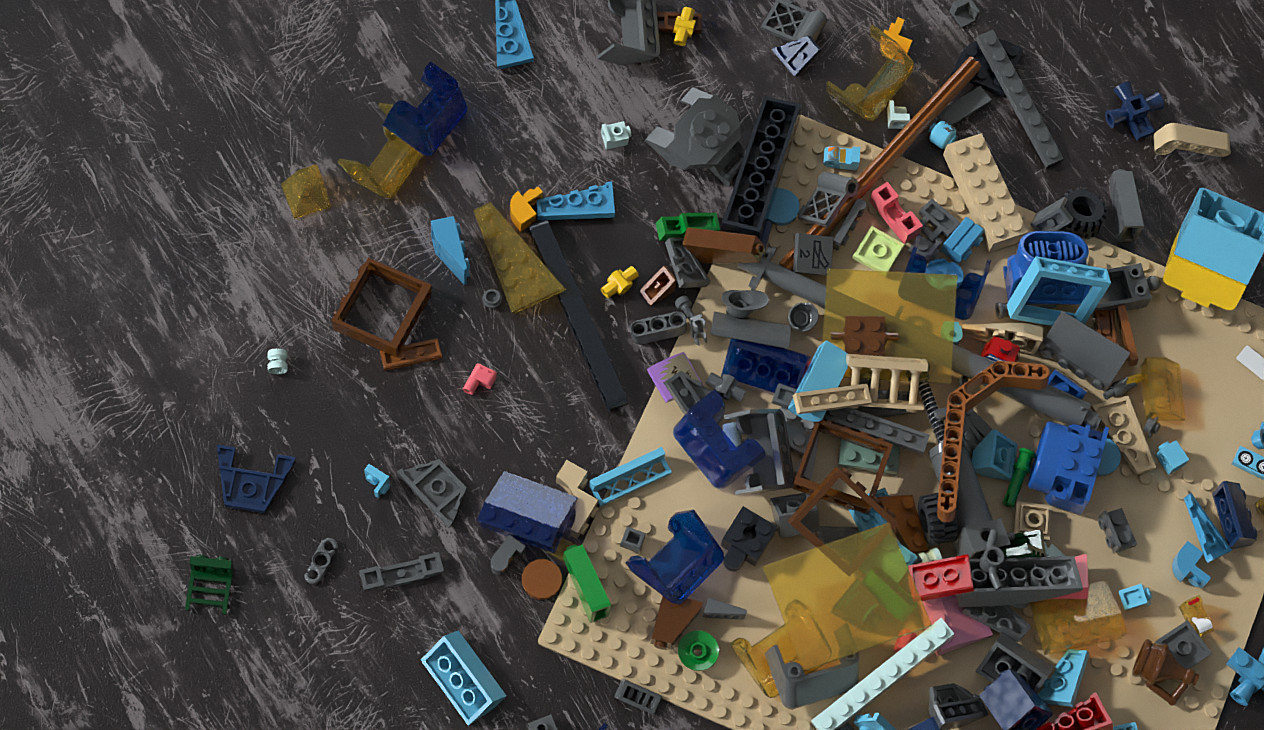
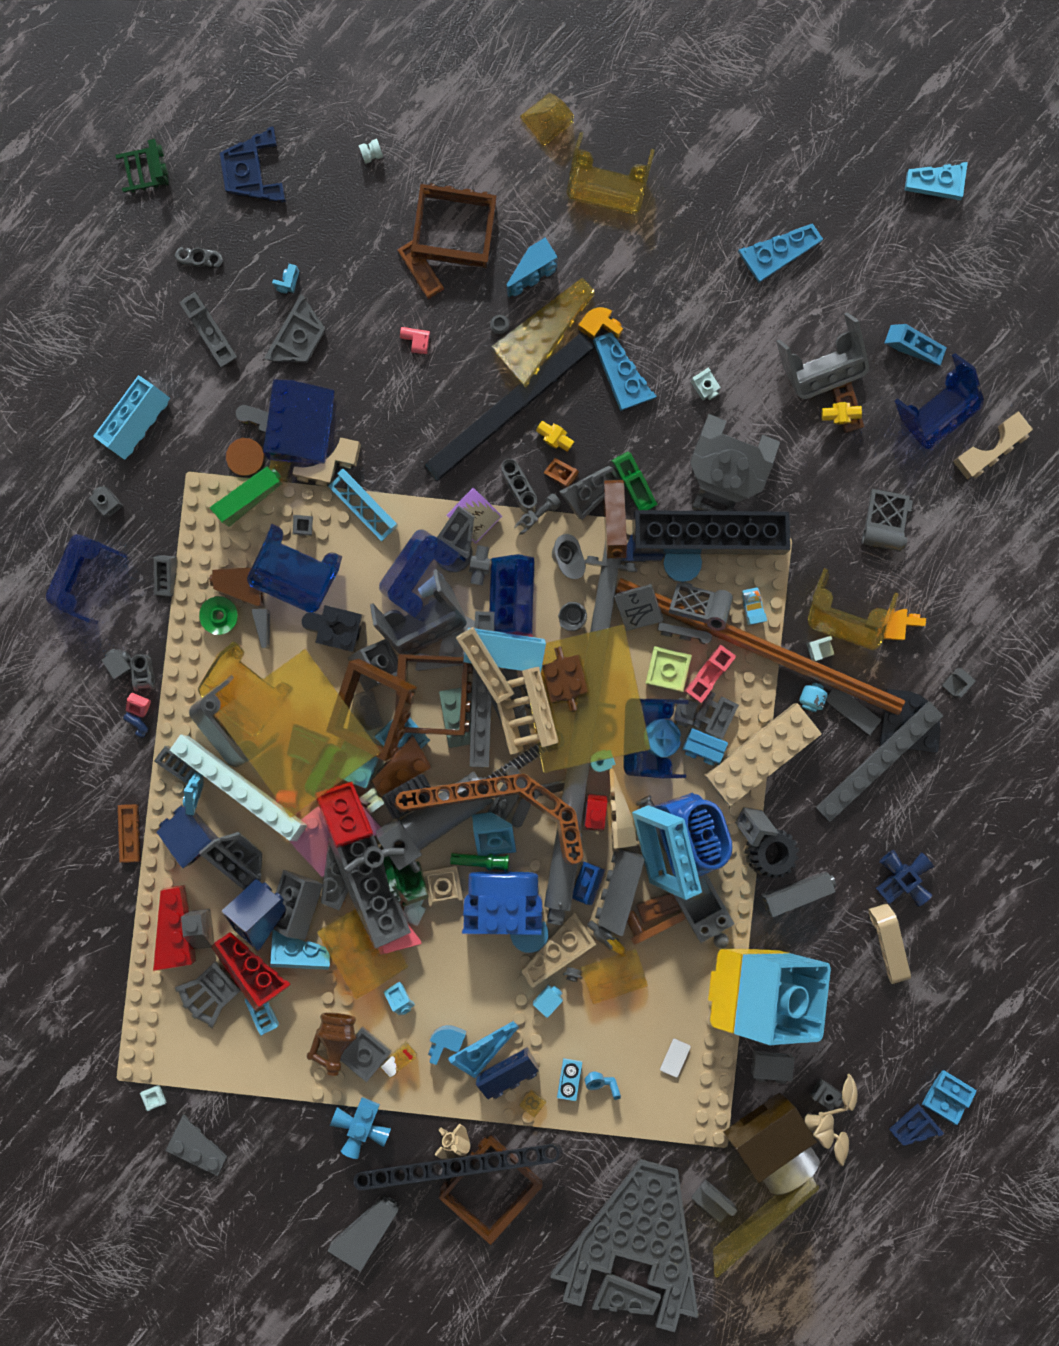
camera: 85 degrees right, 20 degrees up
clear blue windscreen [382,61,468,156] -> none
dark grey tile [711,312,791,349] -> none
wing [772,36,822,76] -> none
dark grey bracket [1098,508,1137,554] -> none

